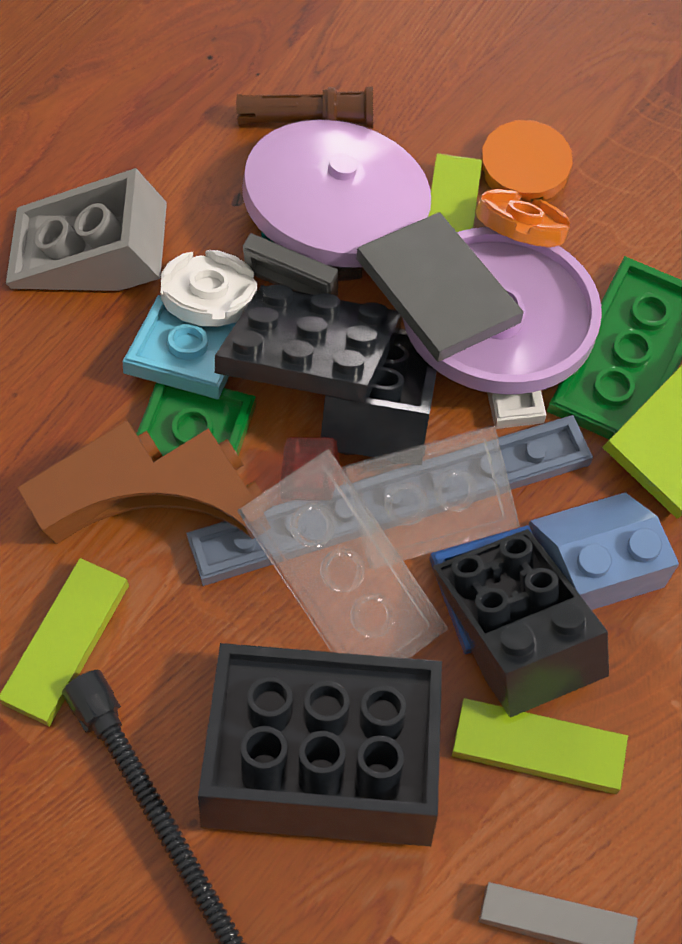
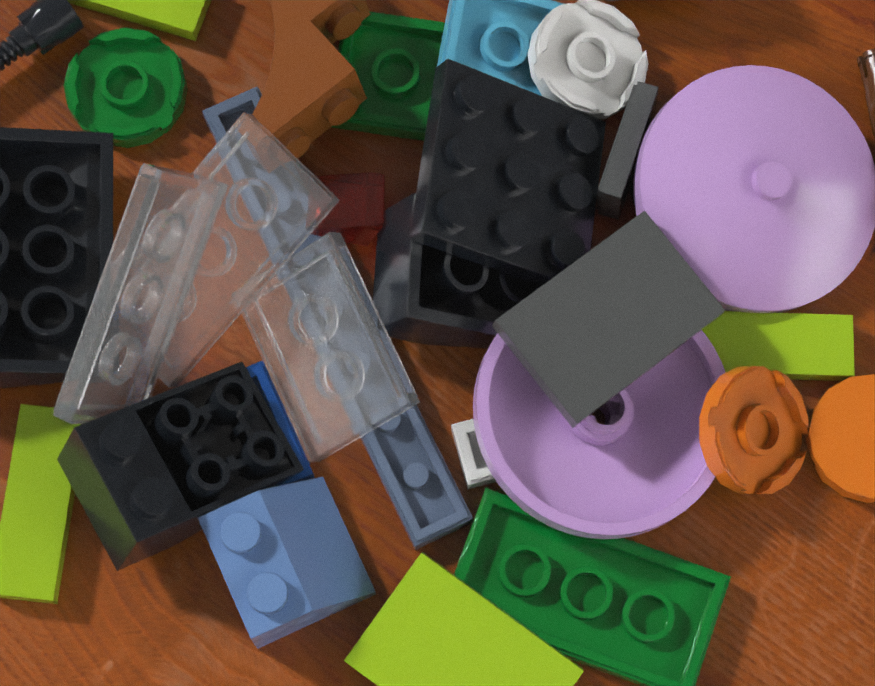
camera: 85 degrees right, 10 degrees up
none -> clear tile [53,163,228,424]
none -> green tile [64,28,188,148]

